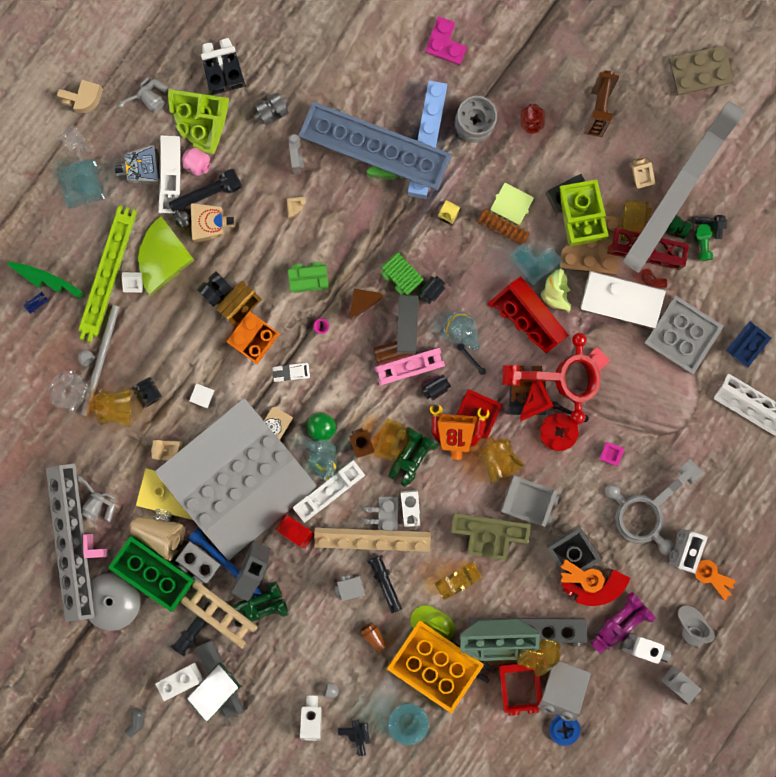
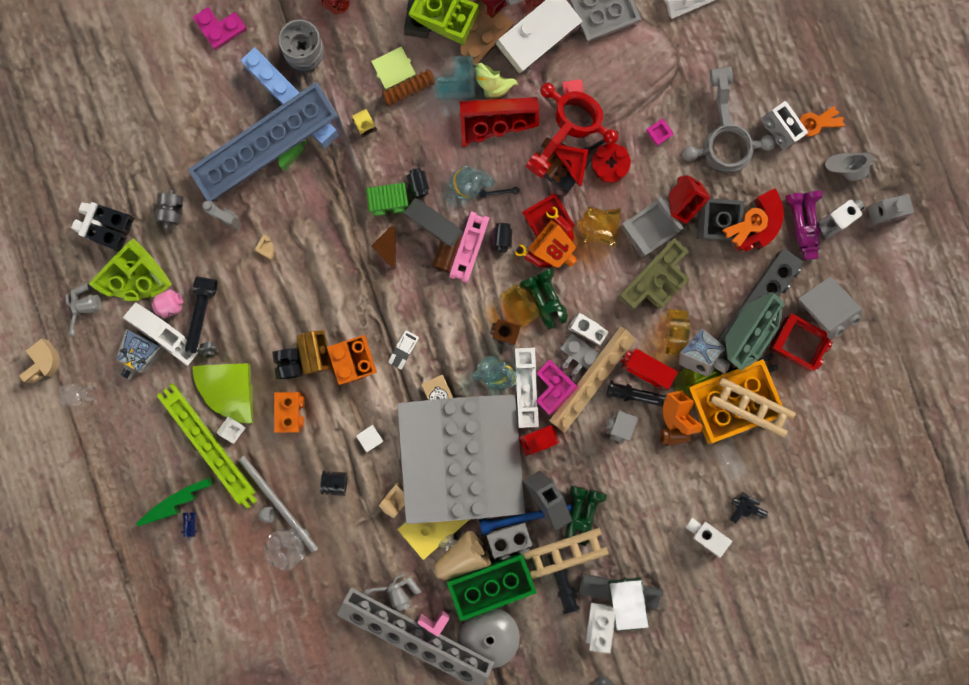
camera: 60 degrees left, 0 degrees up
clear light blue slope [58,159,105,208] -> none
clear yellow hat [91,388,131,427] -> none
tan torso [191,204,235,243] -> none
bright green brick [288,262,329,293] -> none
green hair [306,412,336,442] -> none
dark pink hinge [314,318,330,334] -> none
light grey hinge [324,682,339,698] -> none
clear light blue wheel [388,703,429,746] -> none
clear yellow brick [517,639,561,676] -> none
blue gear [549,716,581,746] -> none
none -> orange brick [274,392,305,433]
none -> dark pink plate [536,359,578,415]
none -> red window [621,348,678,391]
none -> orange brick [663,390,703,435]
none -> red torso [669,175,710,224]
none -> light grey torso [679,329,730,376]
none -> tan bar [710,378,796,438]

